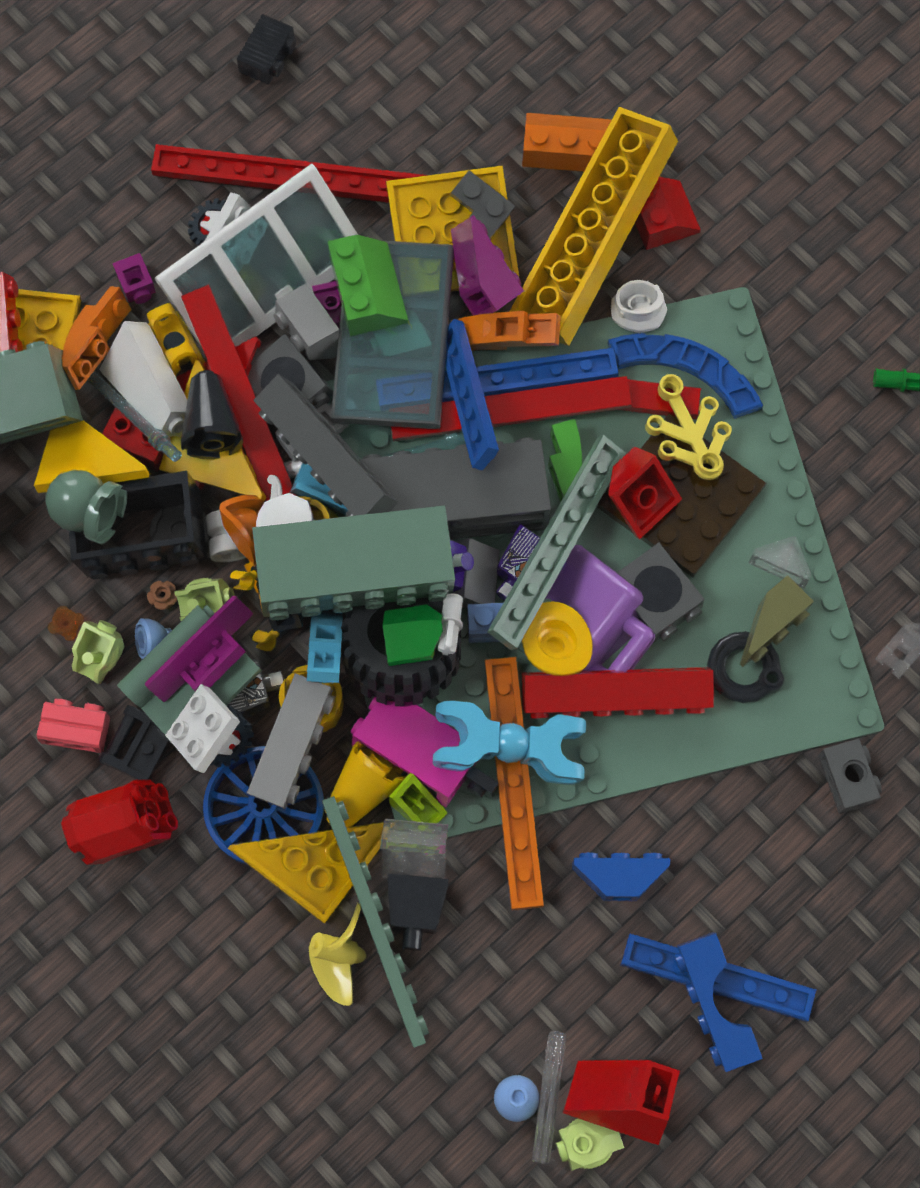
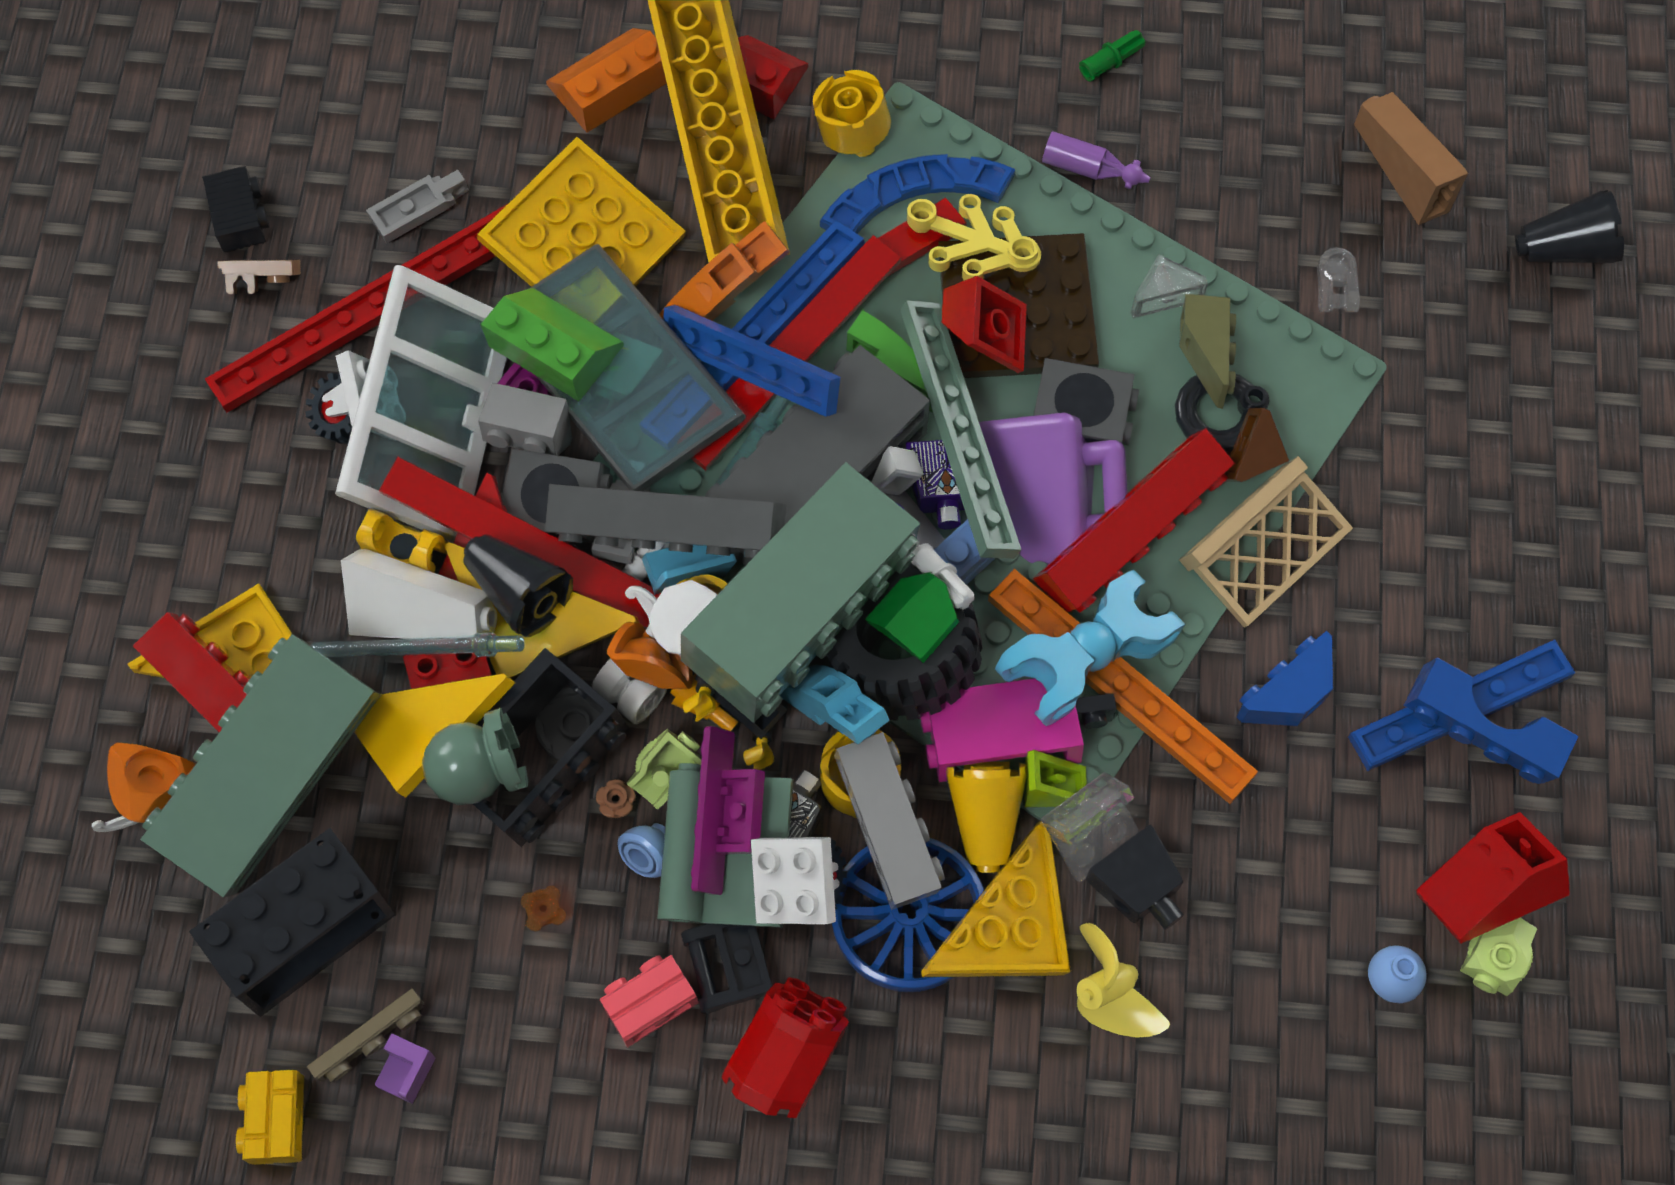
camera: 40 degrees left, 5 degrees down
orange slope [62,286,131,390] -> none
yellowish green hand [72,620,124,684] -> none
magenta brick [112,253,156,304] -> none
sand green plate [322,796,429,1048] -> none
dark grey plate [450,170,515,240] -> none
magenta slope [451,215,524,315] -> none
yellow hat [522,601,593,676] -> none
clear axle [532,1031,566,1164] -> none
white hat [611,280,667,333] -> none
dark grey brick [818,738,882,814] -> none
none -> plate [218,260,301,294]
none -> light grey hinge [366,170,469,244]
none -> yellow brick [813,70,891,157]
none -> white slope [871,446,923,495]
none -> medium lavender wheel [1042,131,1151,189]
none -> tan fence [1179,456,1353,628]
none -> reddish brown slope [1225,408,1289,482]

